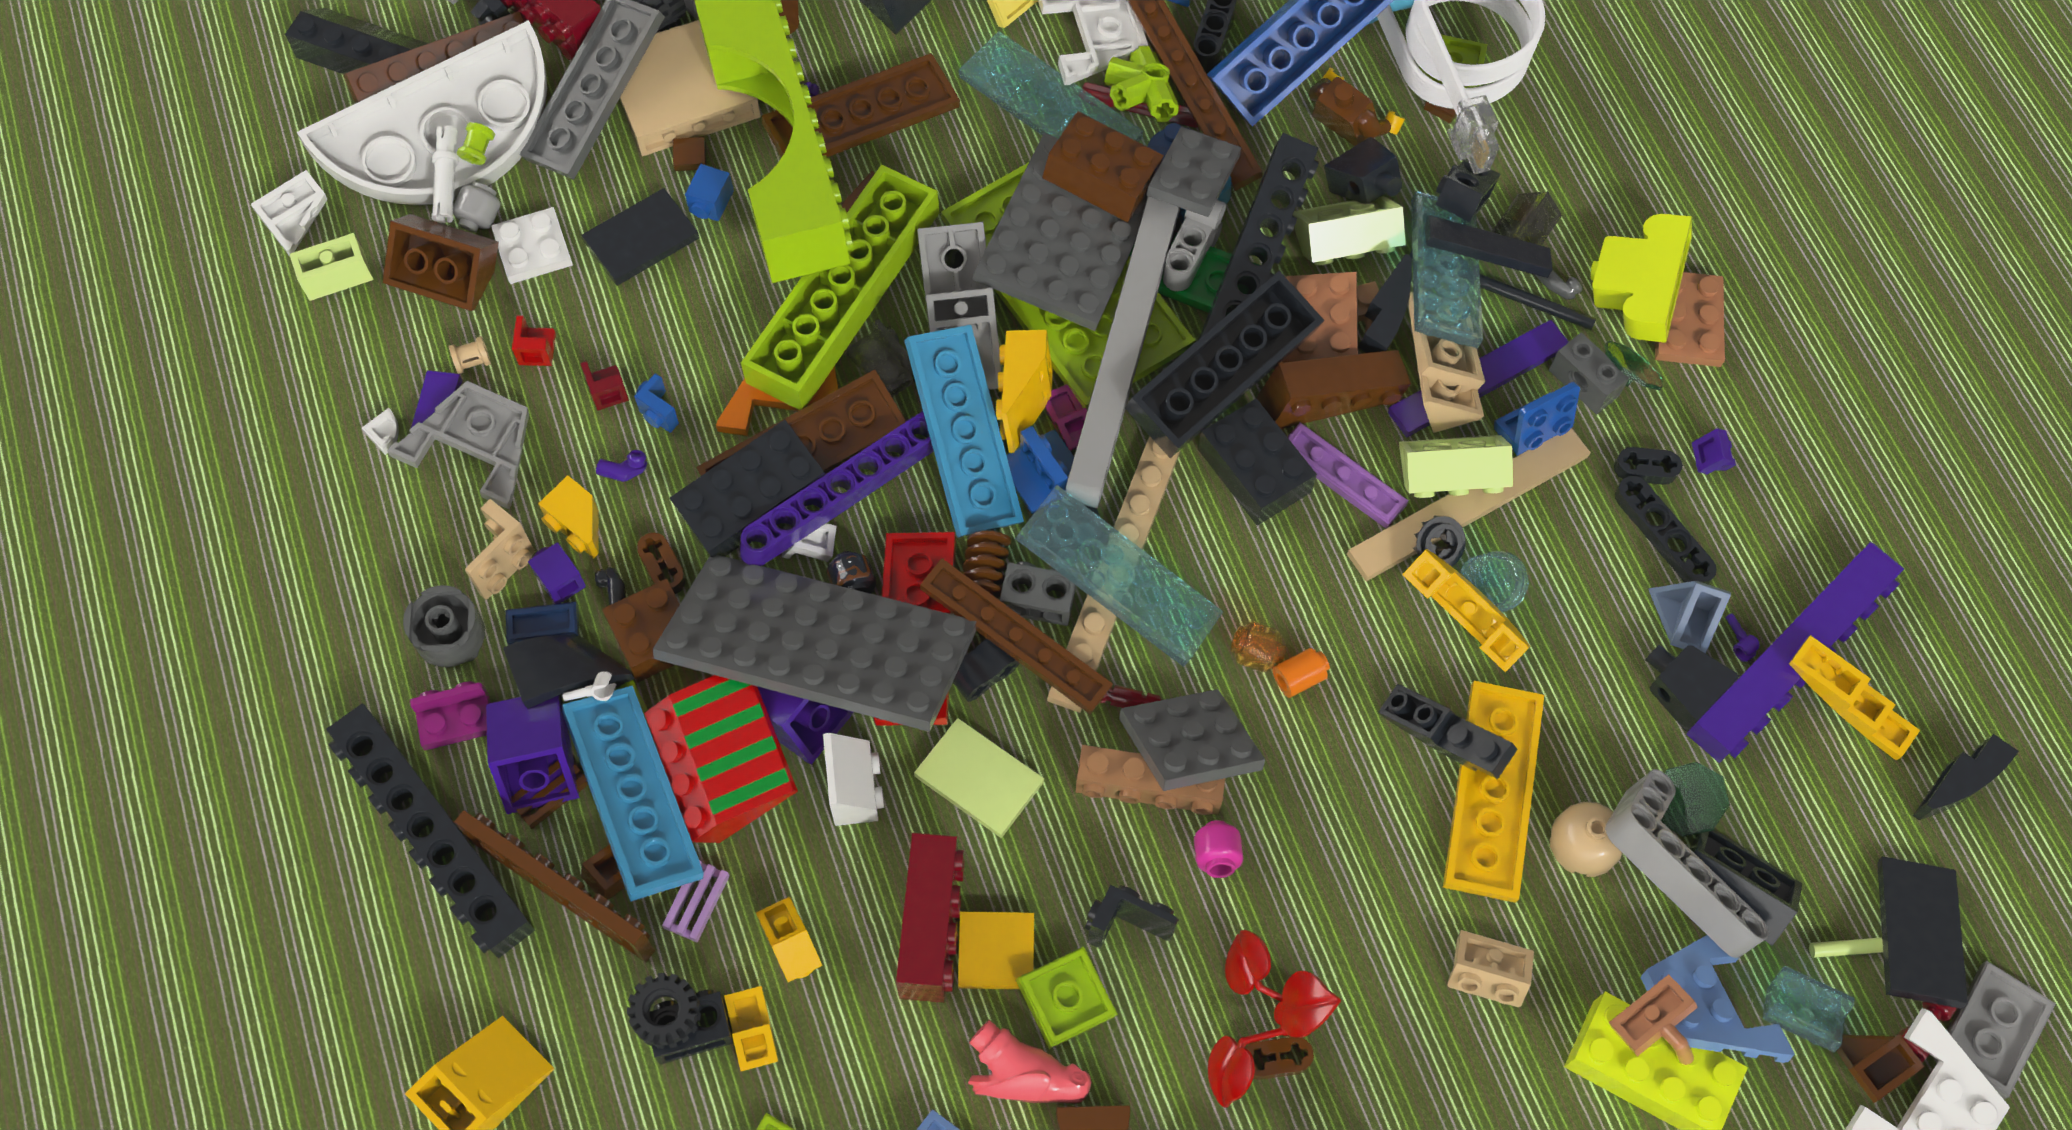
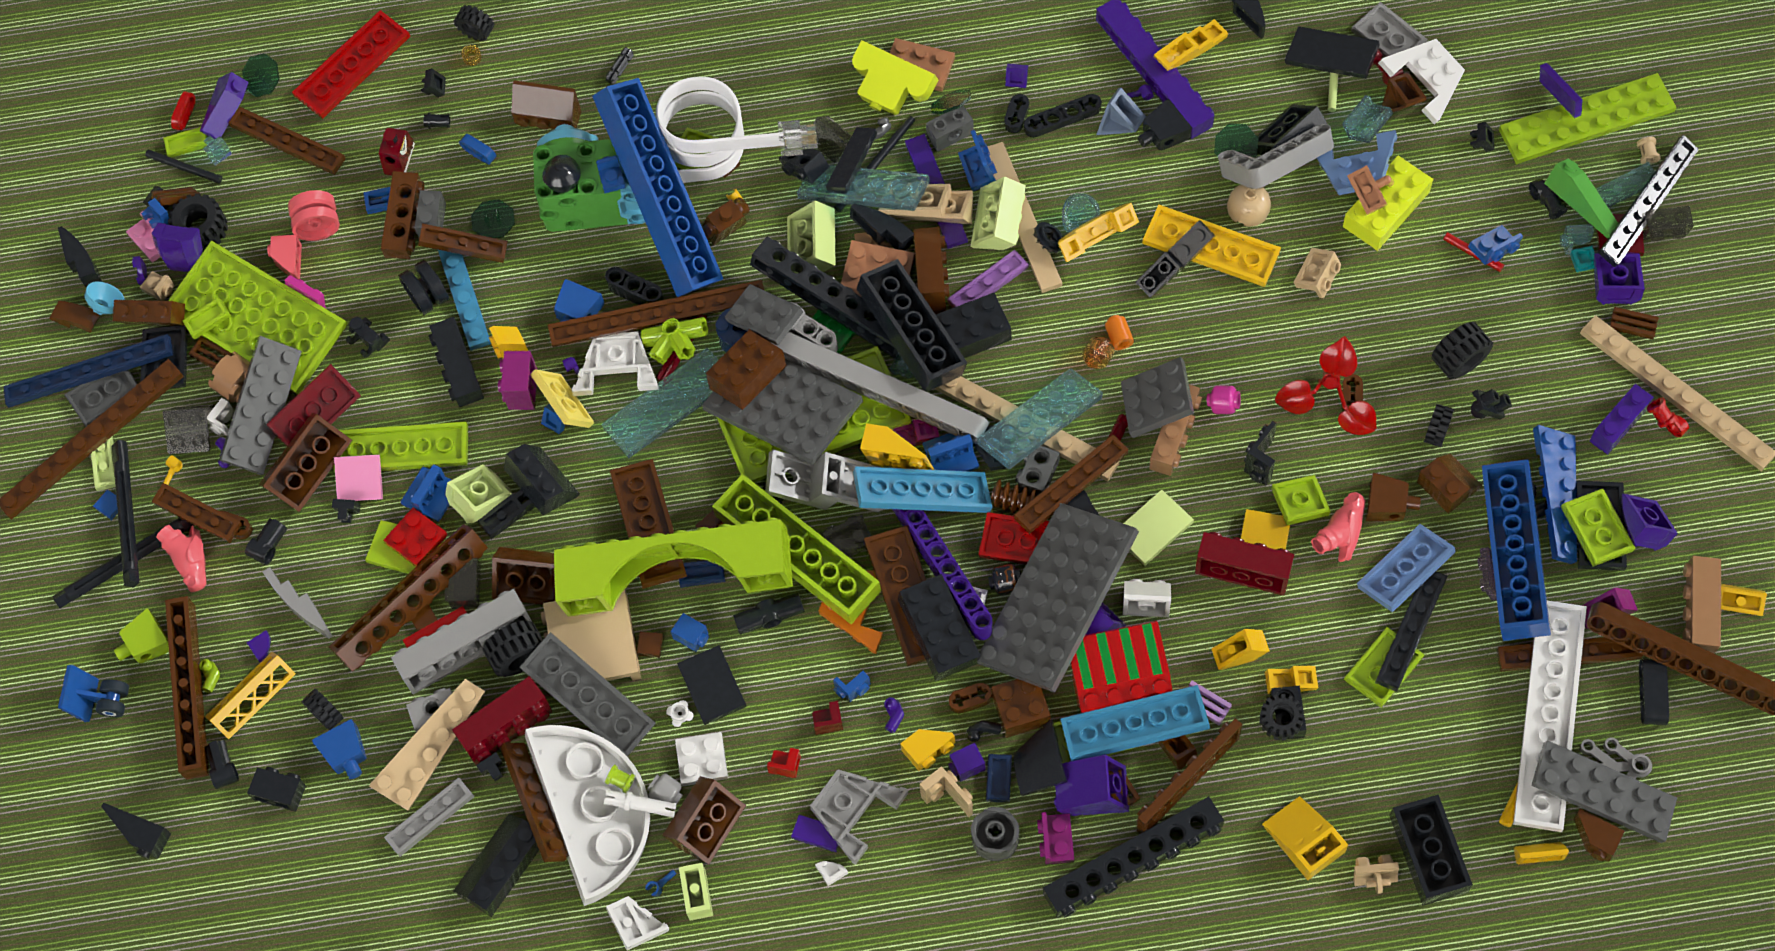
camera: 70 degrees left, 0 degrees up
tan bush [449,336,491,374] -> none
white hand [563,672,616,702] -> none
black torso [1324,137,1402,204] -> none
none -> blue hand [645,870,676,897]
none -> white plate [666,700,694,727]
none -> black piece [733,592,805,635]

